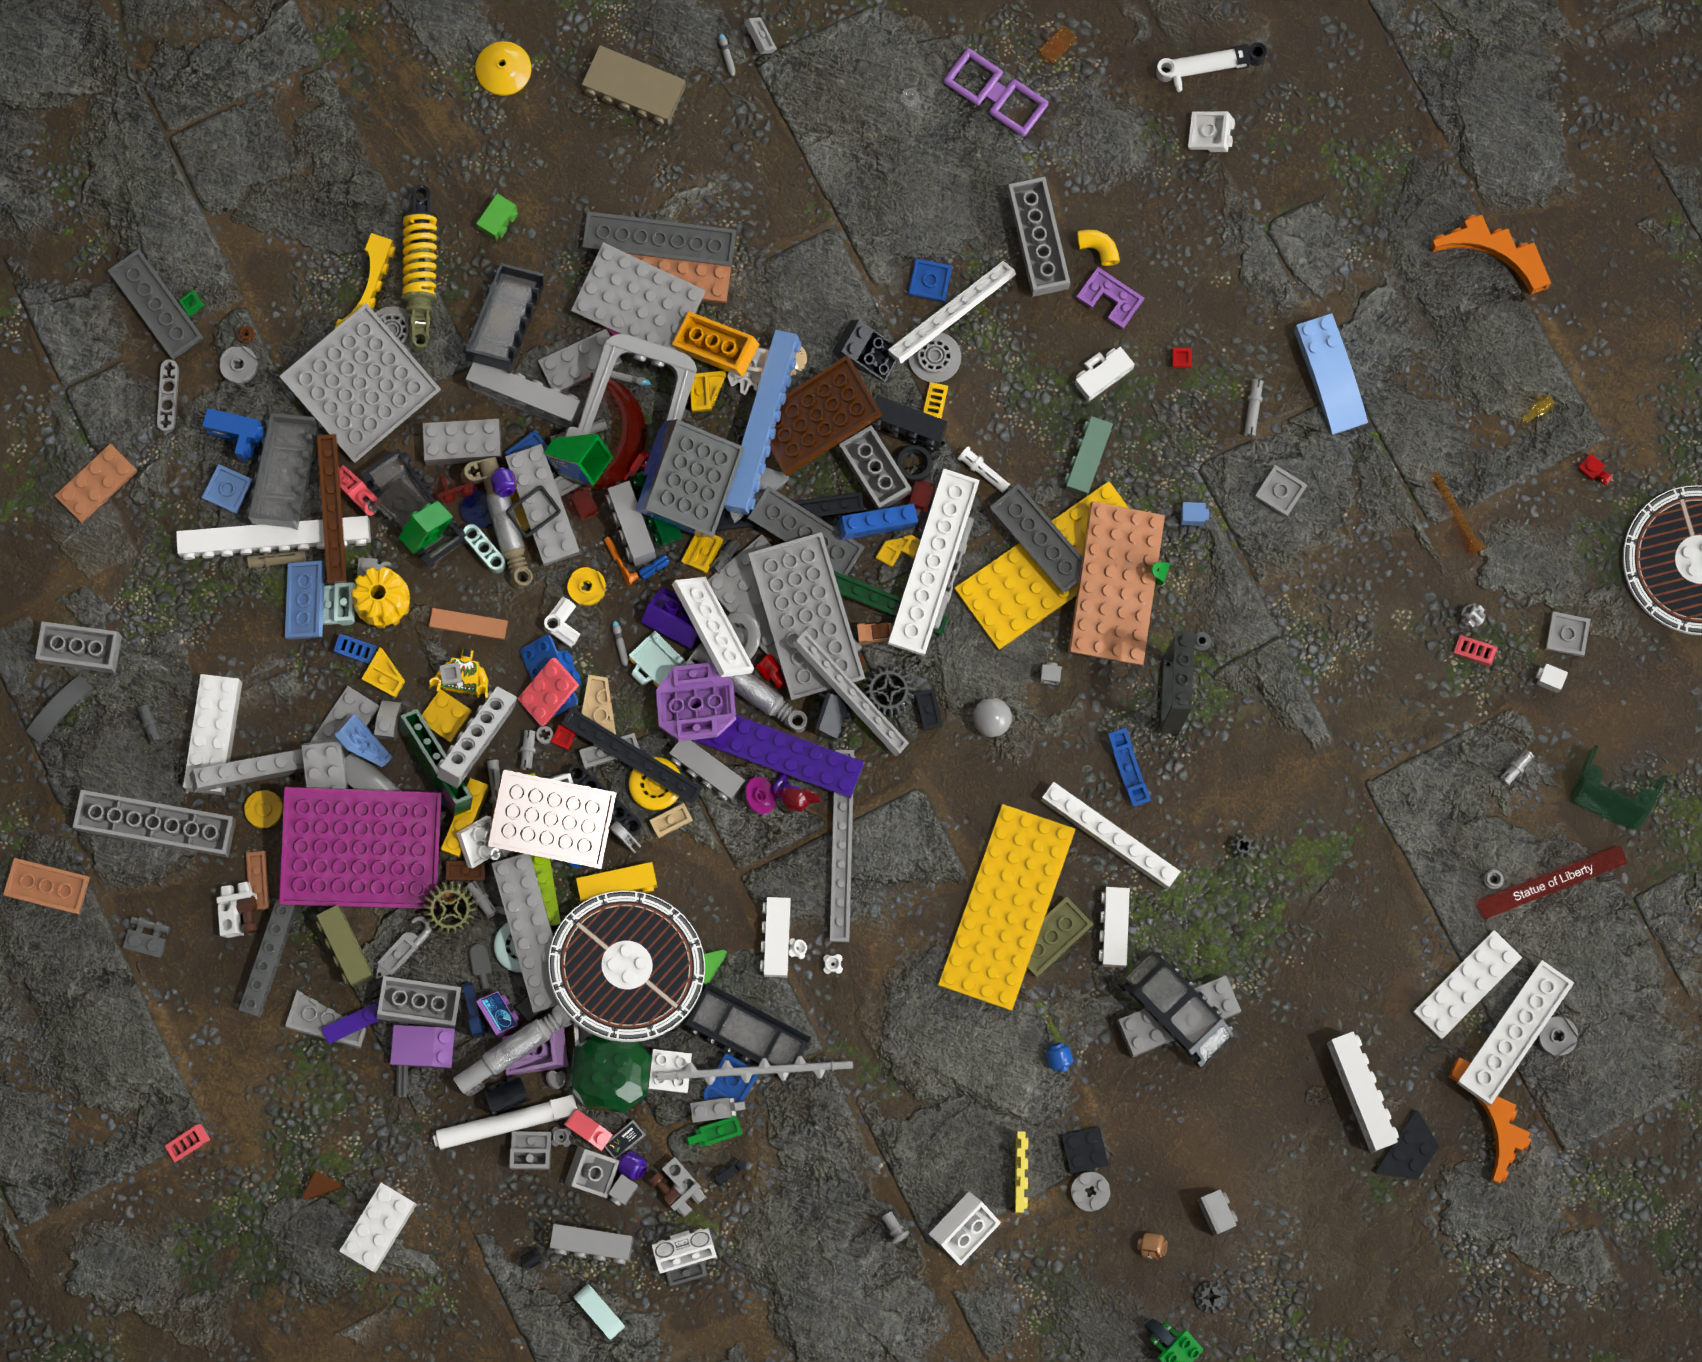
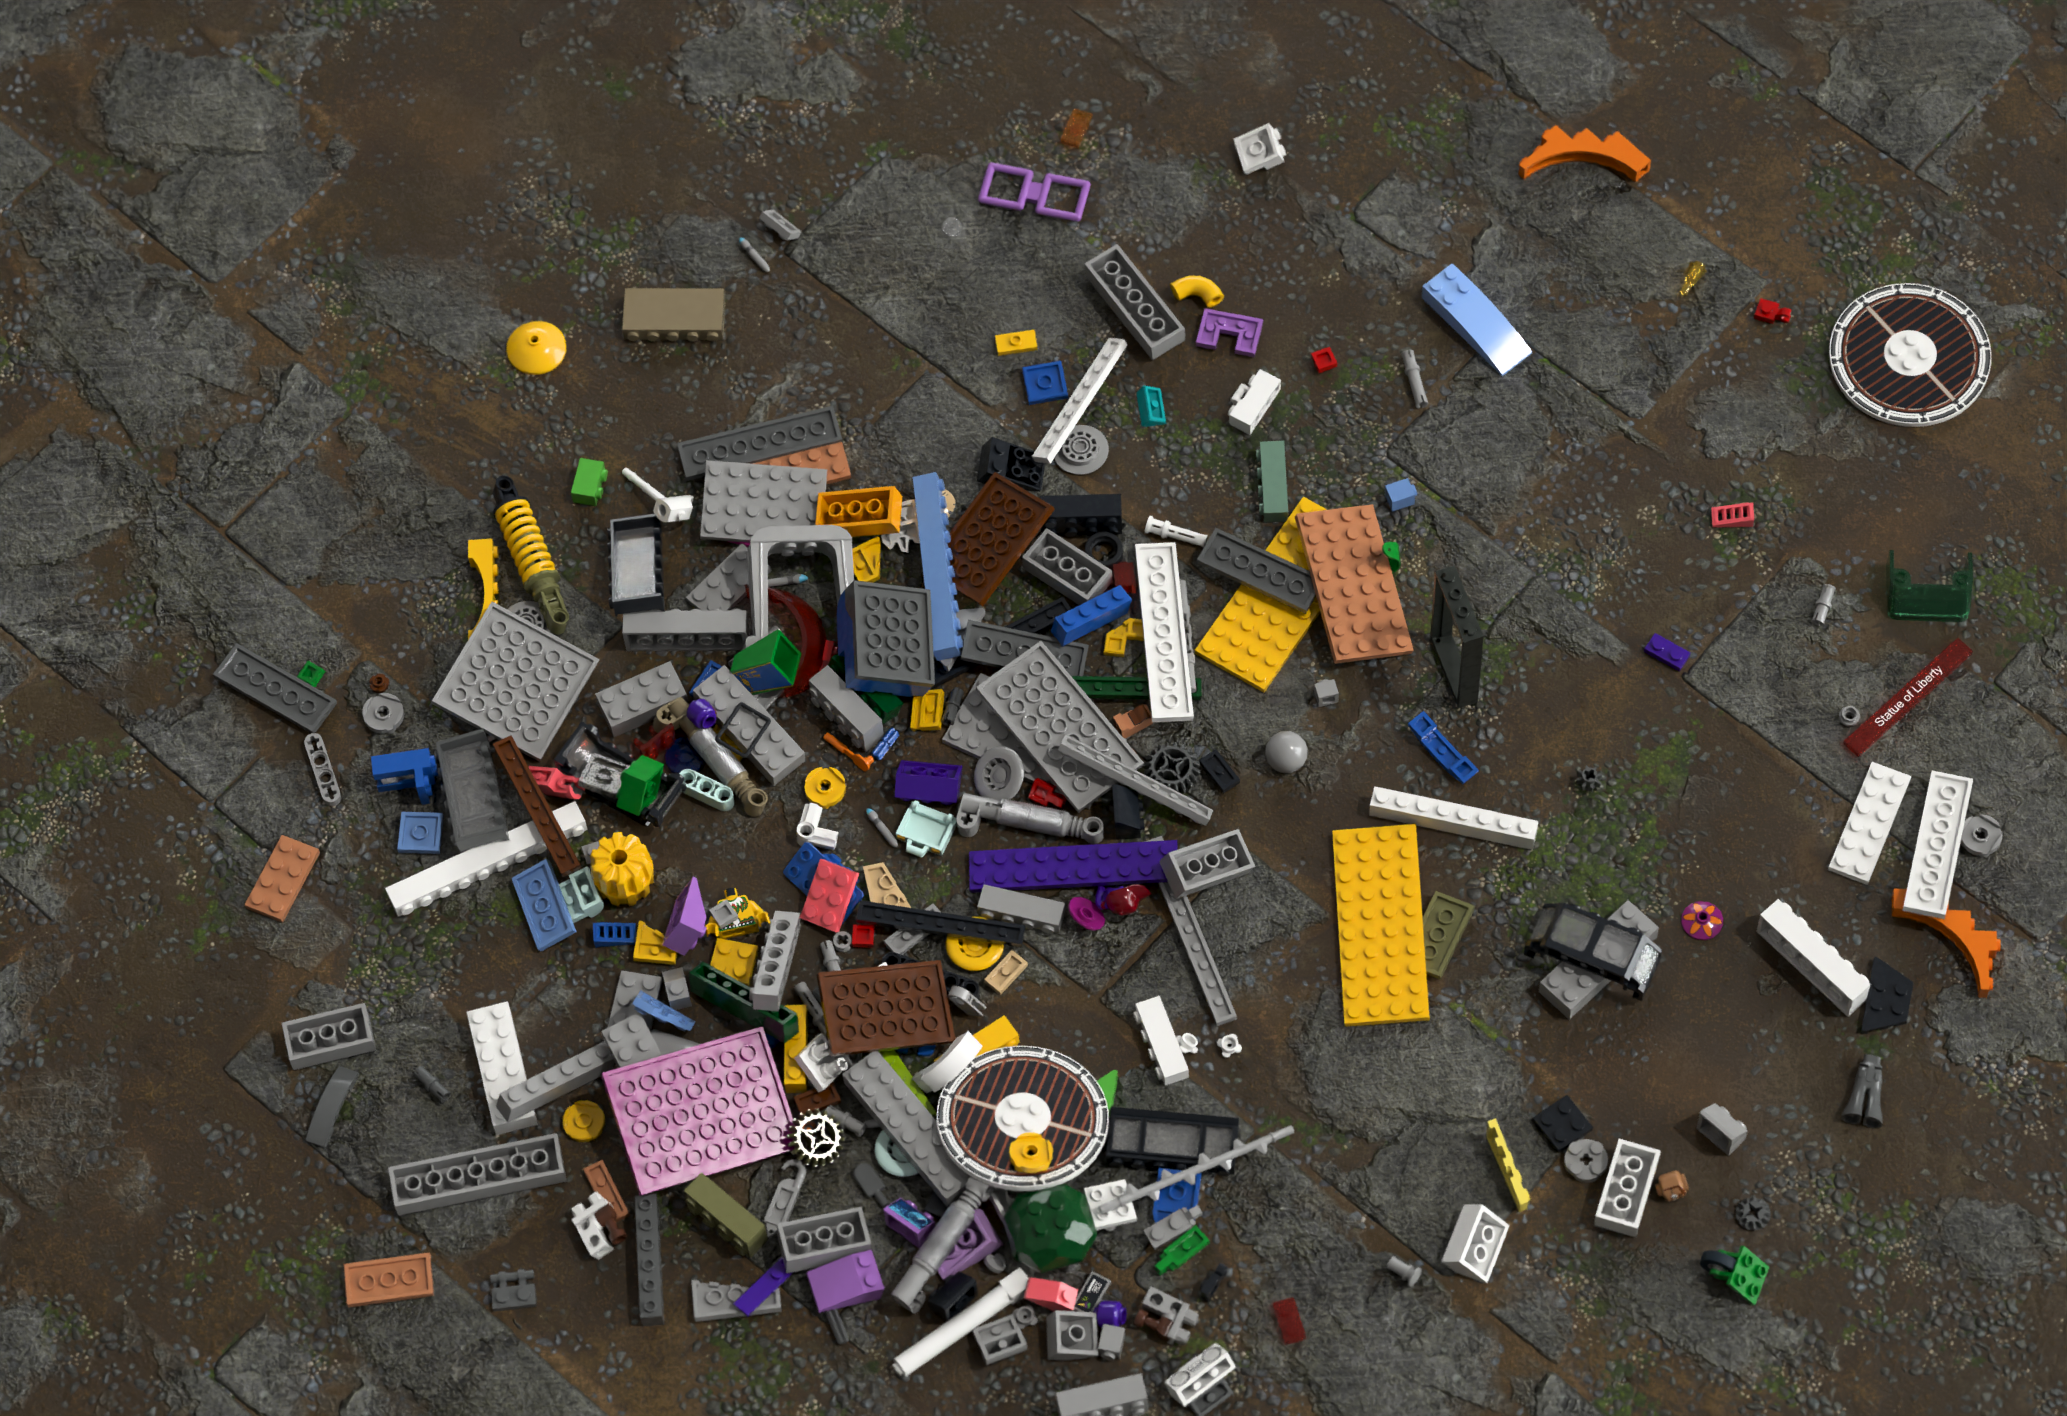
camera: 15 degrees left, 15 degrees down
dark tan pin [247,550,306,568] -> none
nougat tile [429,608,508,640] -> none
dark blue beam [462,982,486,1039] -> none
clear red brick [571,489,599,521] -> none
medium lavender piece [656,662,736,741] -> none
white plate [672,577,754,677] -> none
yellow slope [923,382,948,419] -> none
blue head [1045,1042,1073,1072] -> none
white brick [1099,887,1130,968] -> none
white piece [1156,42,1267,92] -> none
light grey plate [1255,465,1307,518] -> none
clear orange piece [1433,472,1486,555] -> none
light grey gear [1461,603,1486,628] -> none
white brick [1535,664,1568,693] -> none
light grey plate [1545,612,1591,657] -> none
none -> white piece [622,468,694,522]
none -> medium lavender slope [662,877,707,956]
none -> white arch [912,1031,982,1094]
none -> yellow plate [995,330,1038,356]
none -> yellow plate [1009,1132,1053,1173]
none -> teal slope [1136,385,1166,427]
none -> light grey brick [1159,829,1255,899]
none -> clear red plate [1273,1297,1306,1345]
none -> white brick [1594,1139,1661,1237]
none -> dark purple plate [1644,633,1690,672]
none -> magenta dish [1681,901,1723,940]
none -> dark grey piece [1841,1054,1883,1128]

